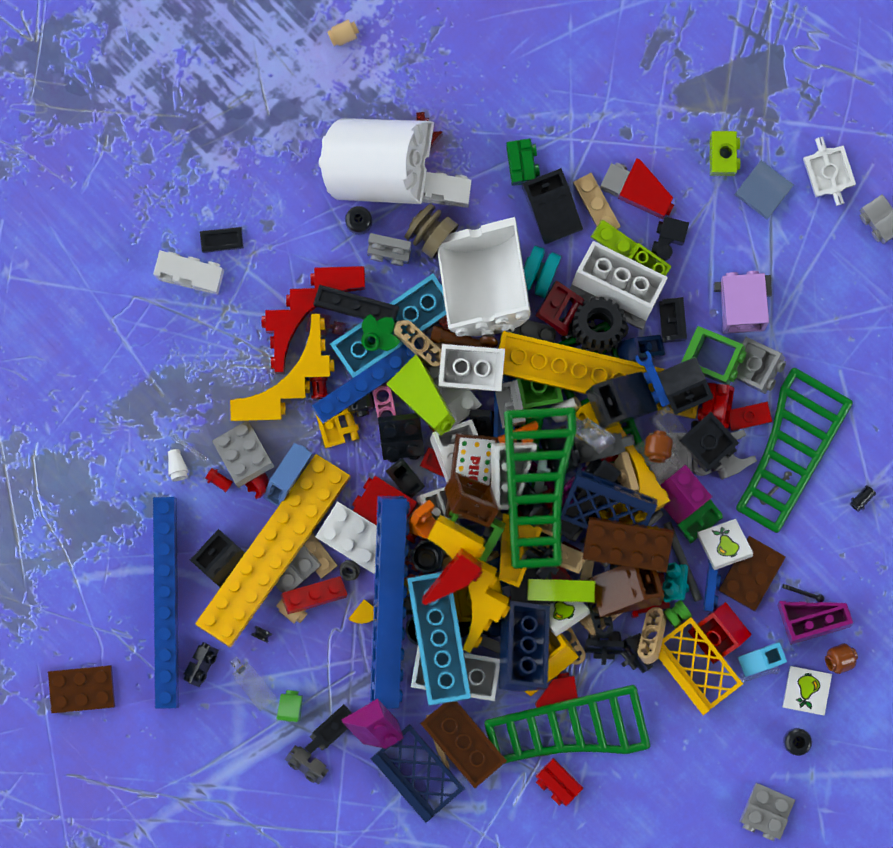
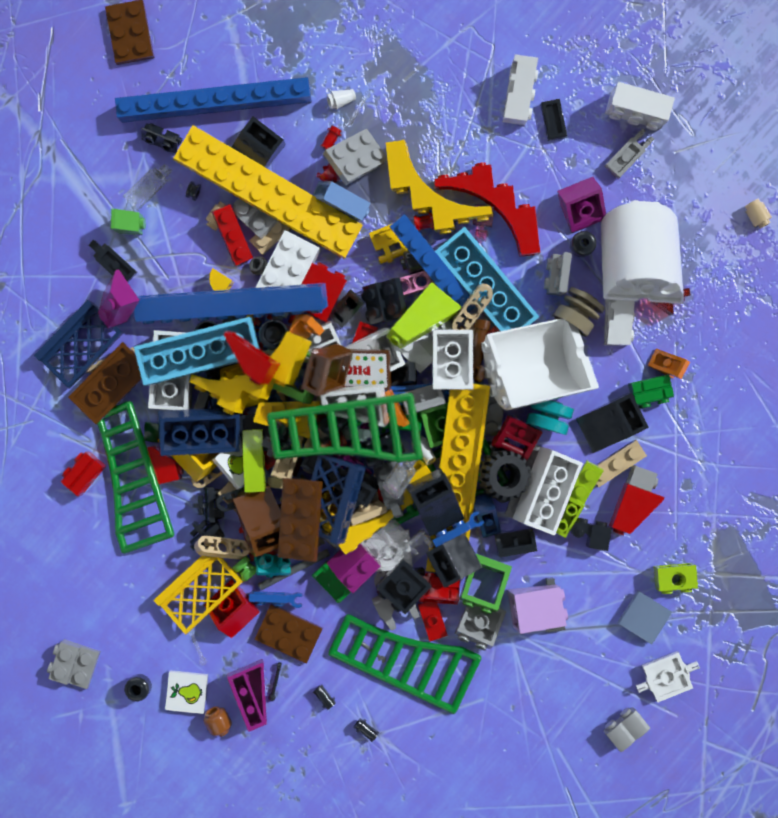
camera: 85 degrees right, 5 degrees up
dark grey hinge [285,745,329,785] -> none
black tile [313,285,400,323] -> none
green plate [361,314,400,351] -> none
dark orange head [644,431,673,463] -> none
white tile [697,519,753,570] -> none
medium azure slope [737,642,787,677] -> none
none -> dark green slope [144,422,159,443]
none -> black pin [313,684,336,710]
none -> magenta slope [557,177,606,233]
none -> light grey hinge [604,128,654,179]
none -> white brick [605,82,675,130]
none -> orange slope [647,349,690,379]

